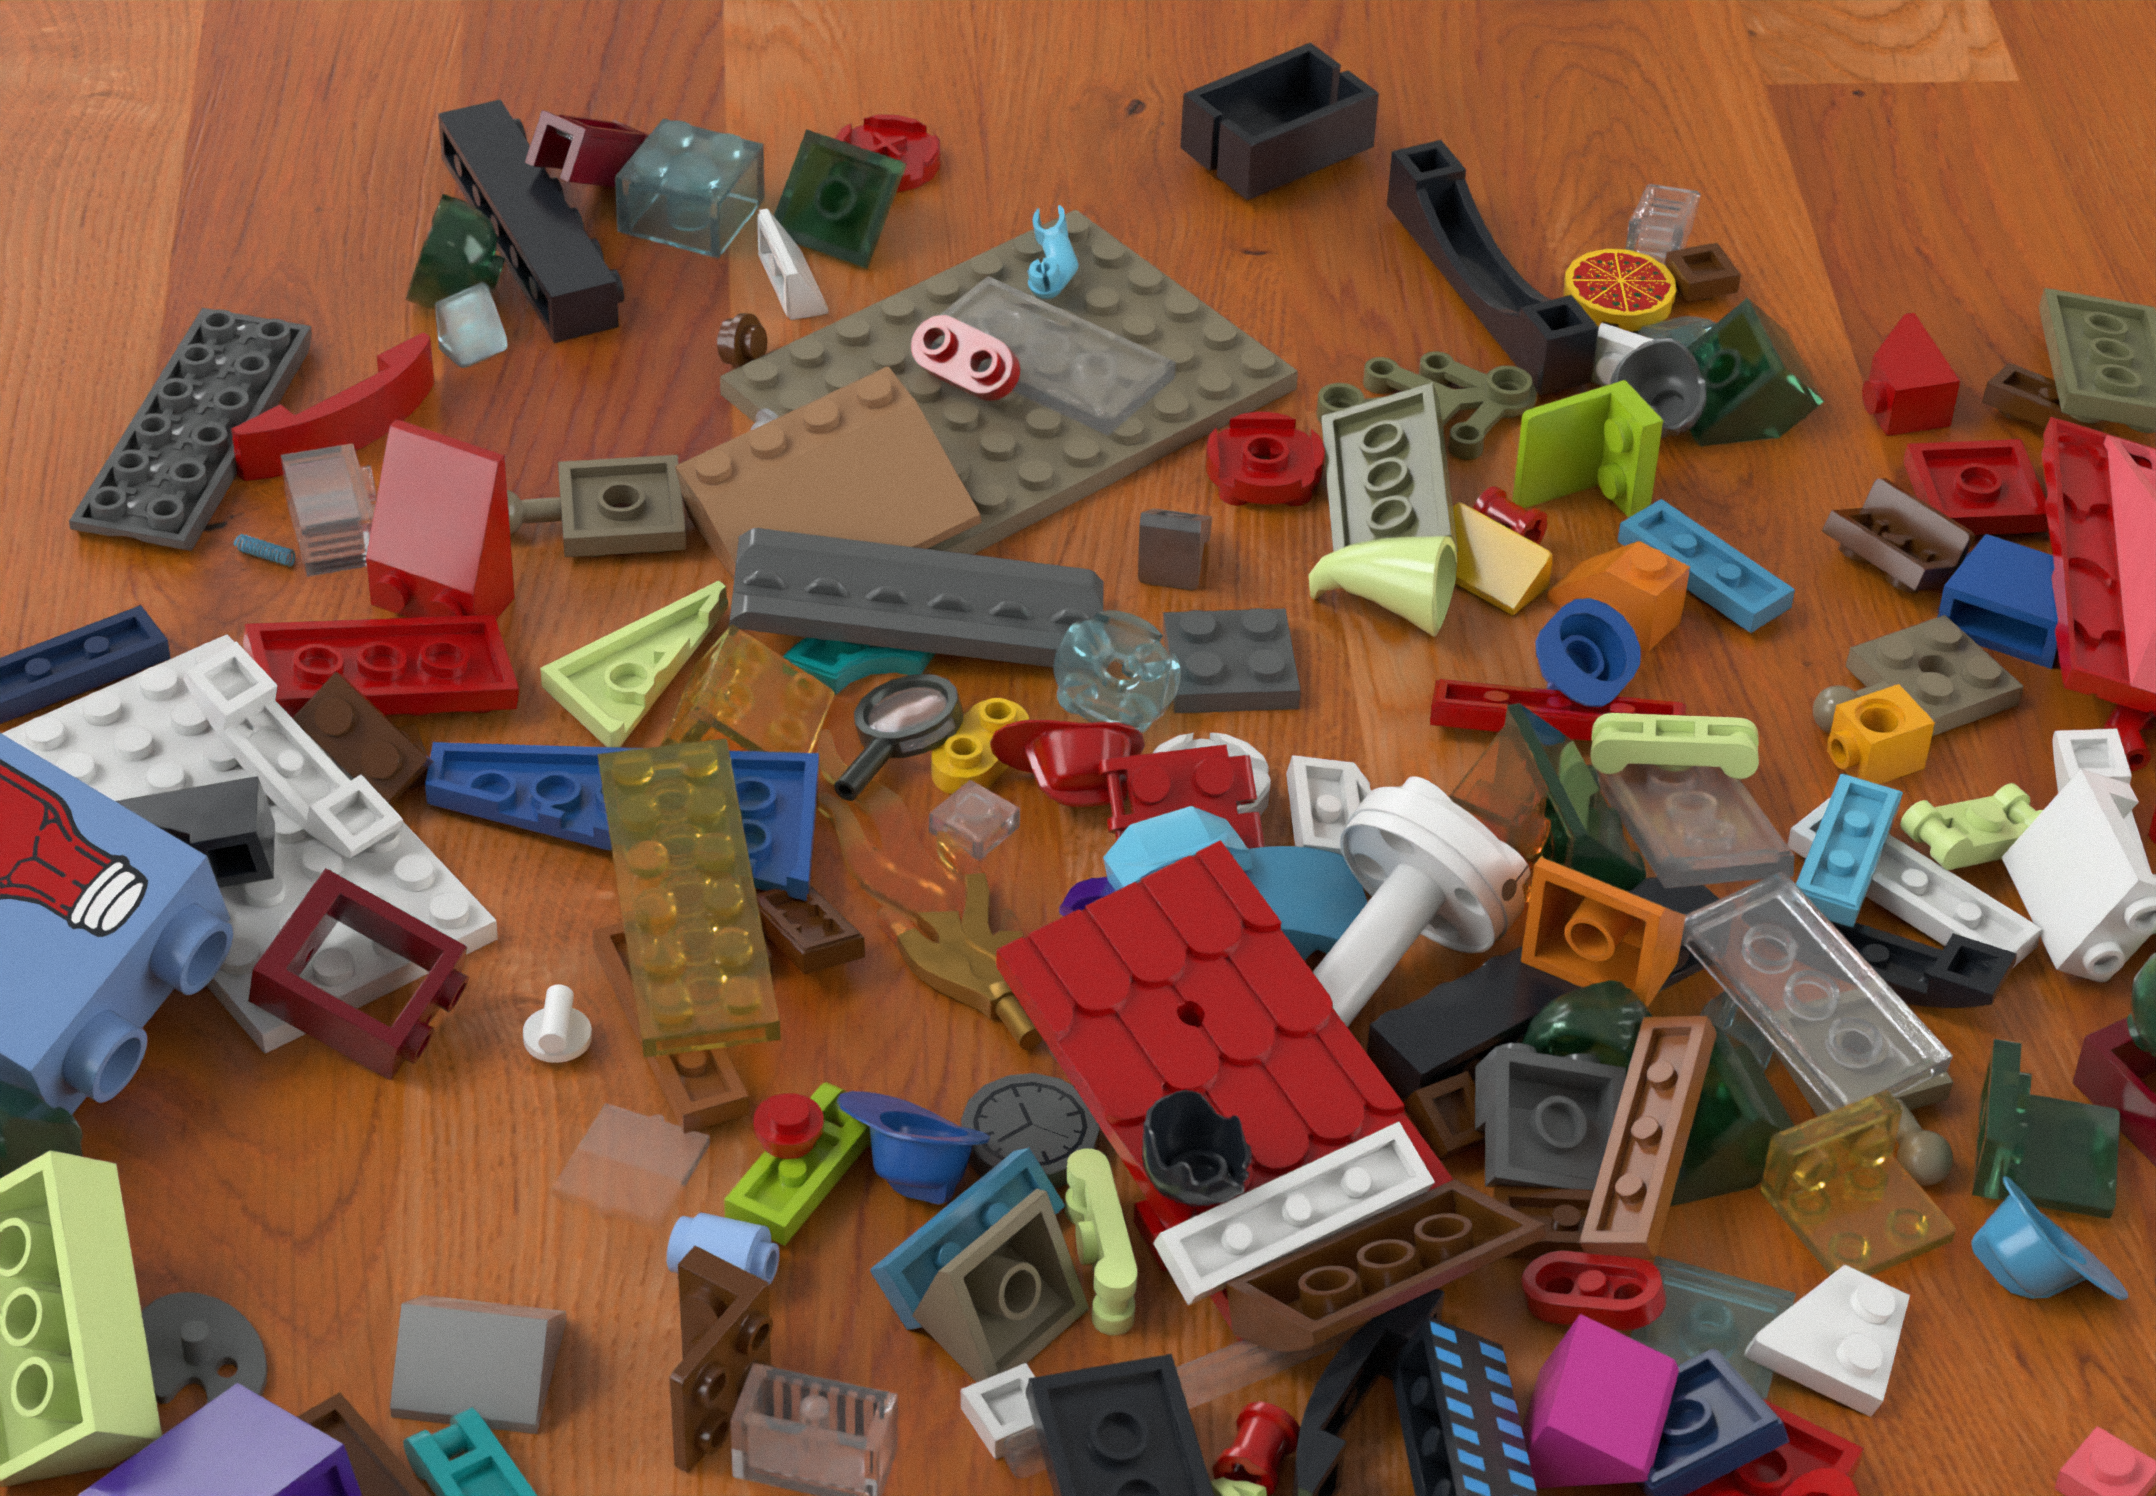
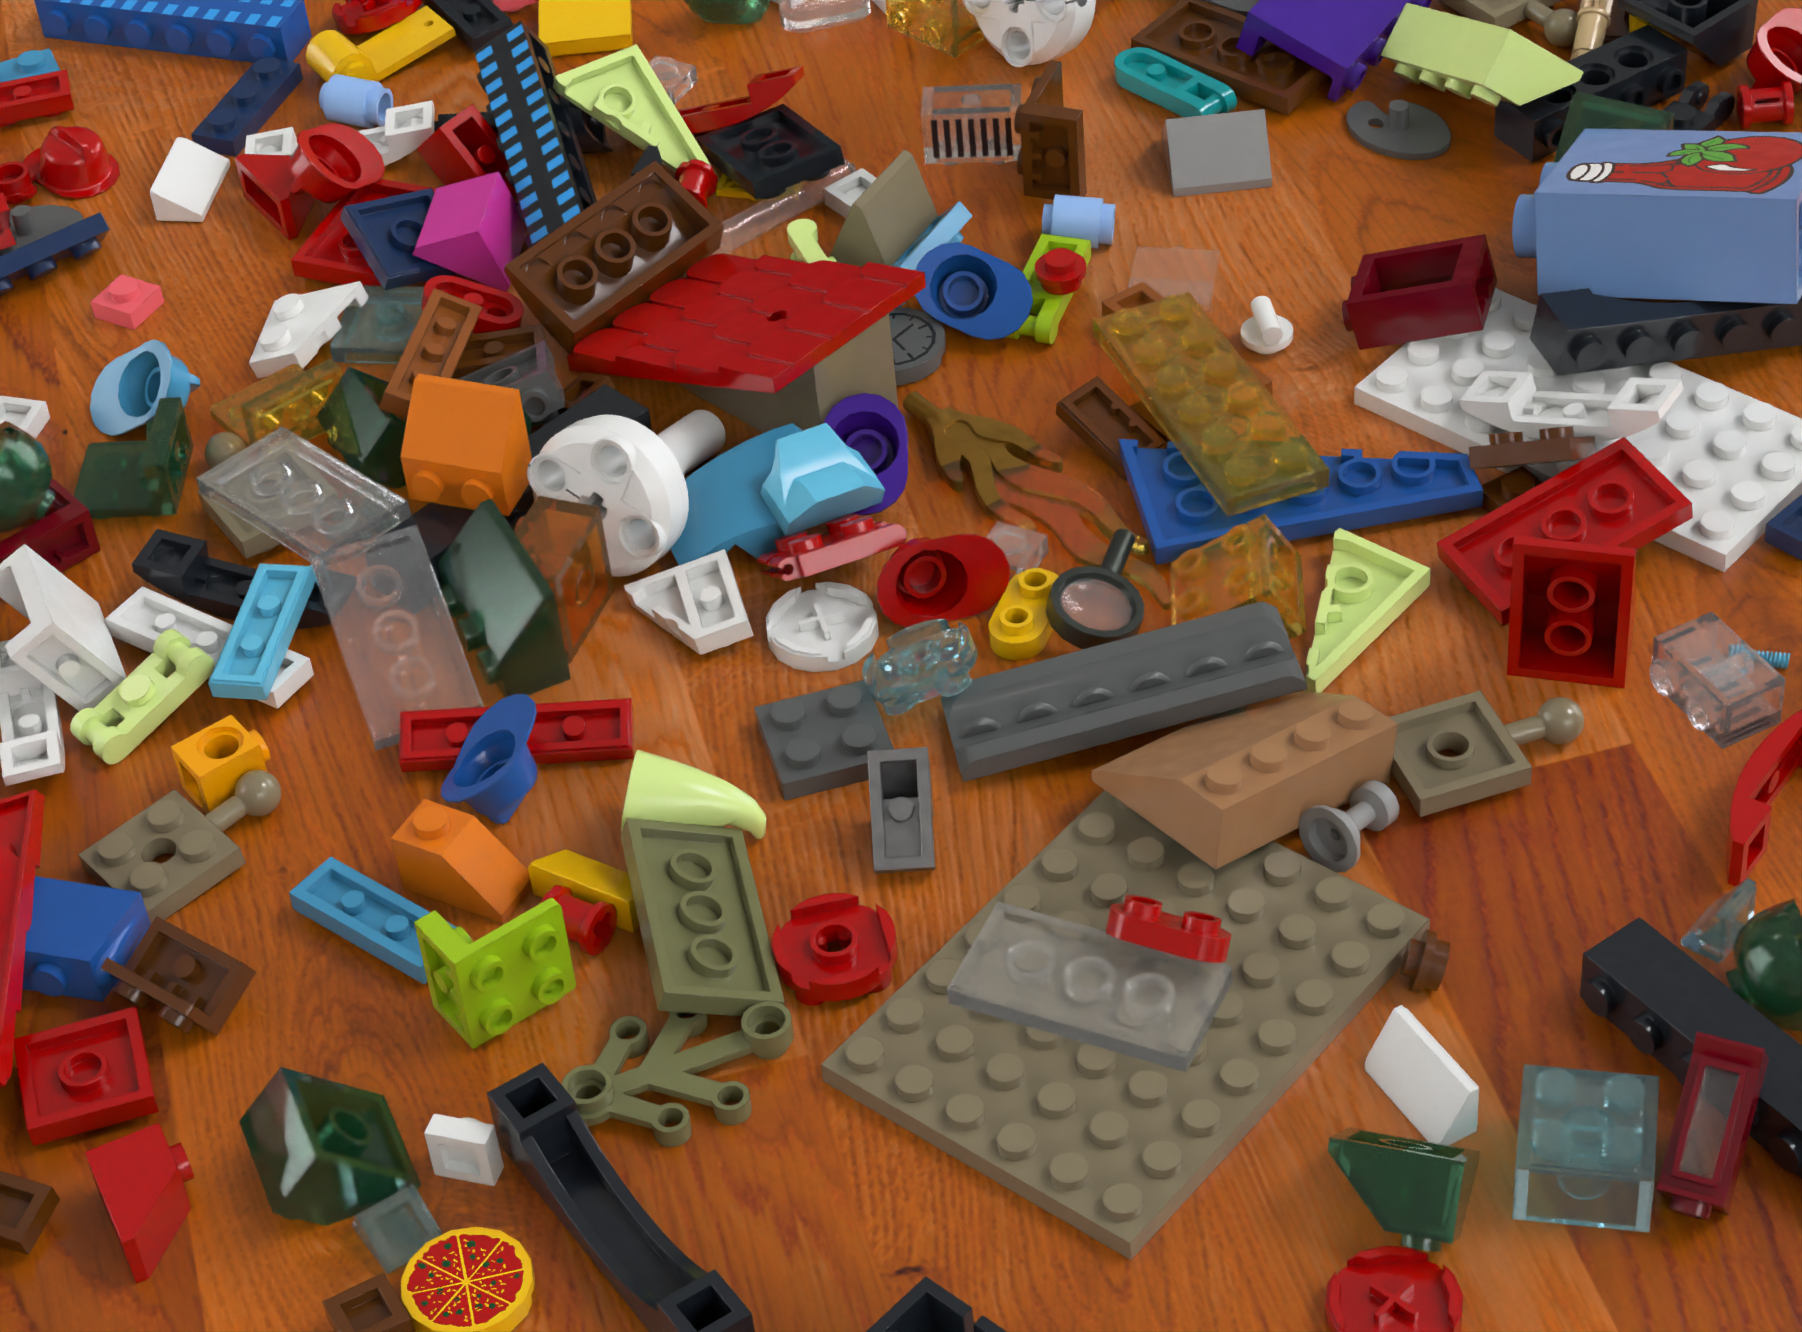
camera: 175 degrees right, 0 degrees up
medium azure arm [1028,205,1079,299] -> none
black hair [1142,1090,1252,1207] -> none
white plate [1153,1122,1435,1306] -> none
yellowish green plate [1590,713,1759,779] -> none
dark grey hair [1610,338,1707,439] -> none

